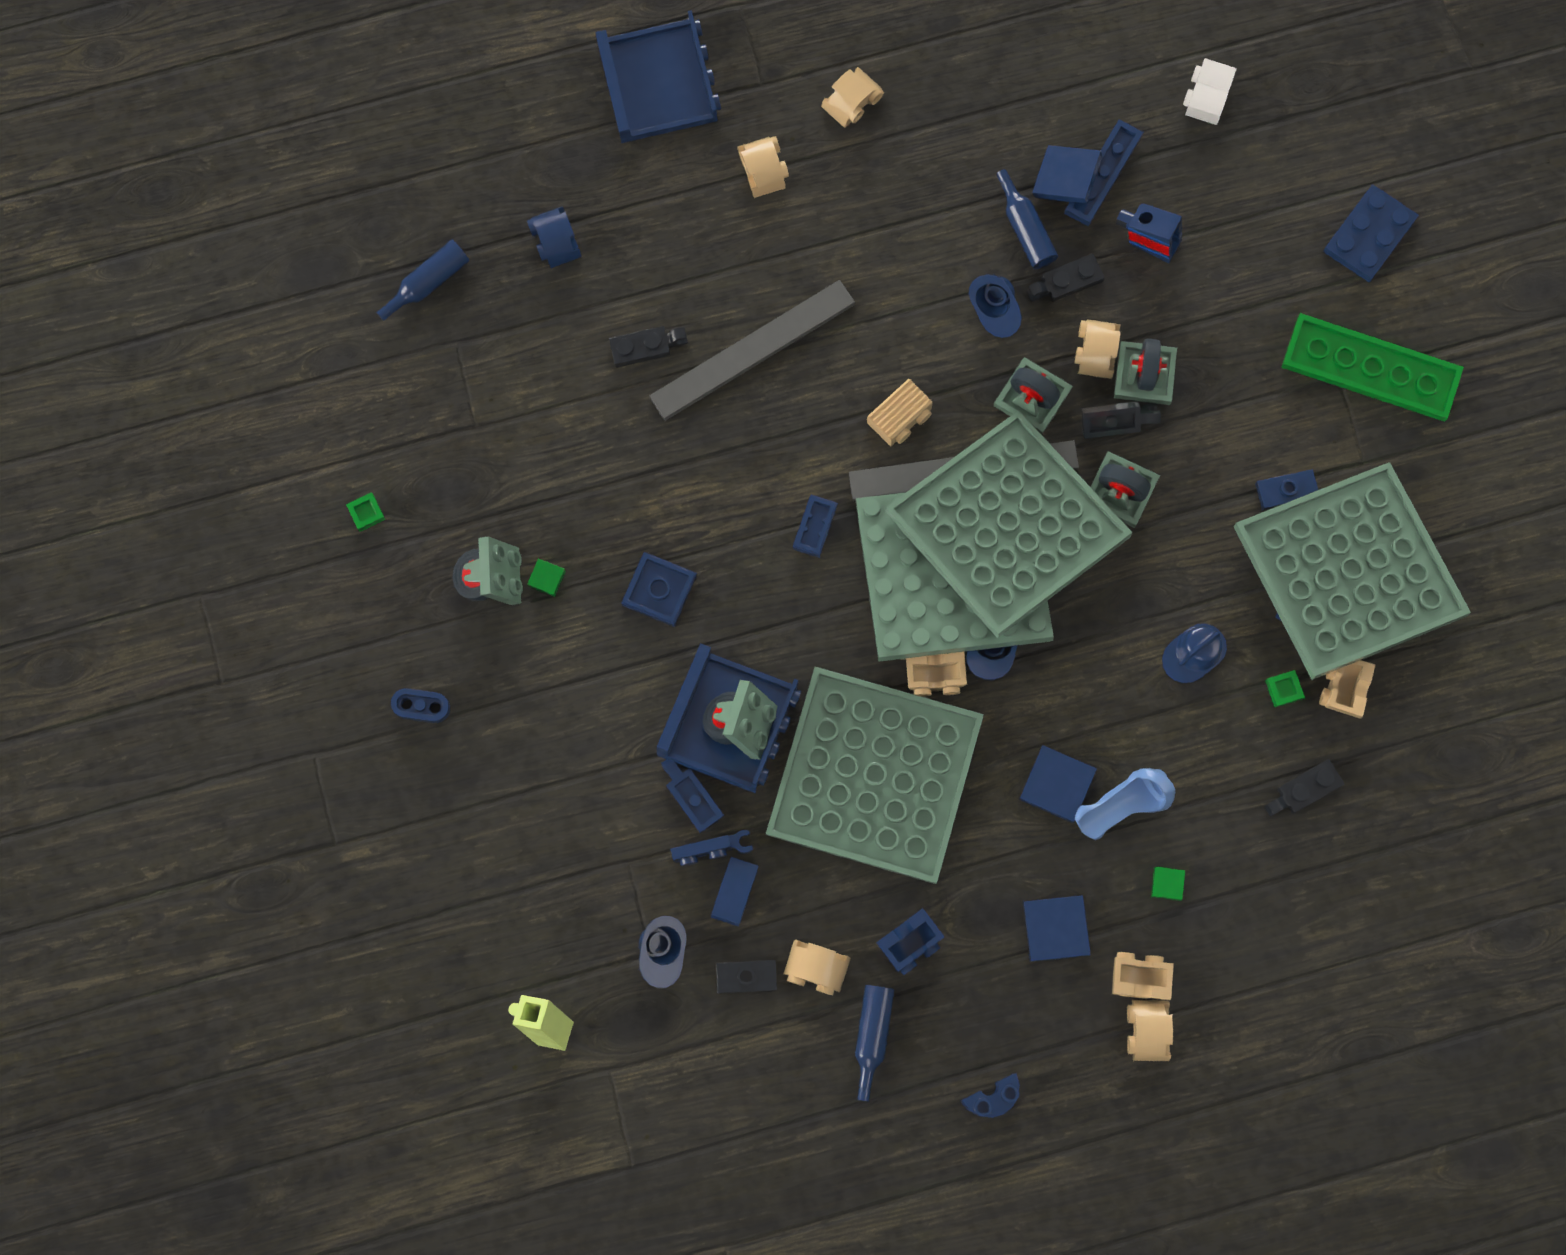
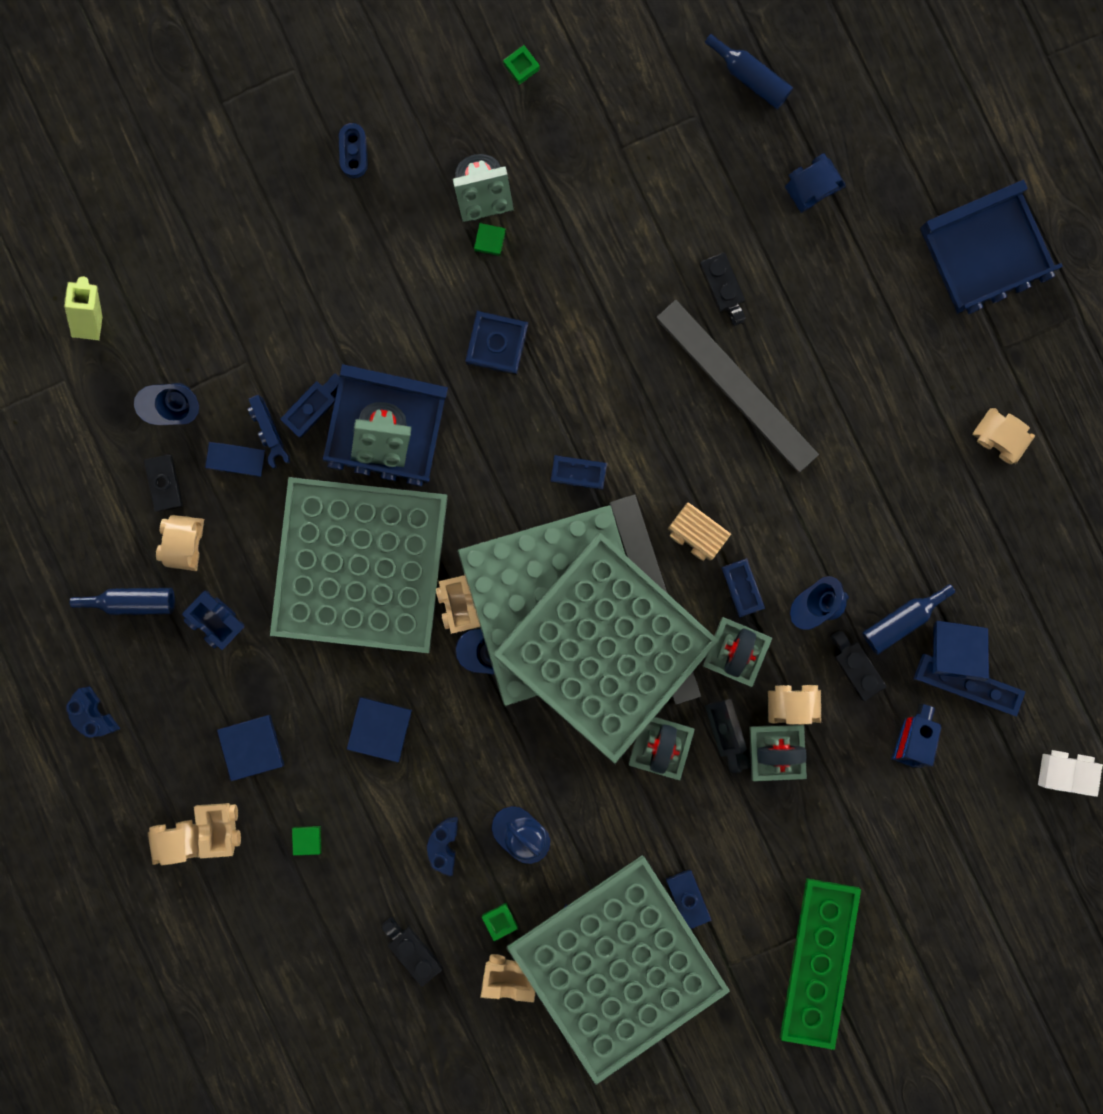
camera: 75 degrees right, 10 degrees up
tan cylinder [737,136,789,198] -> none
medium blue hair [1075,768,1175,840] -> none
dark blue plate [1323,184,1419,283] -> none
none -> dark blue cylinder [427,817,458,876]
none -> dark blue plate [721,558,765,617]

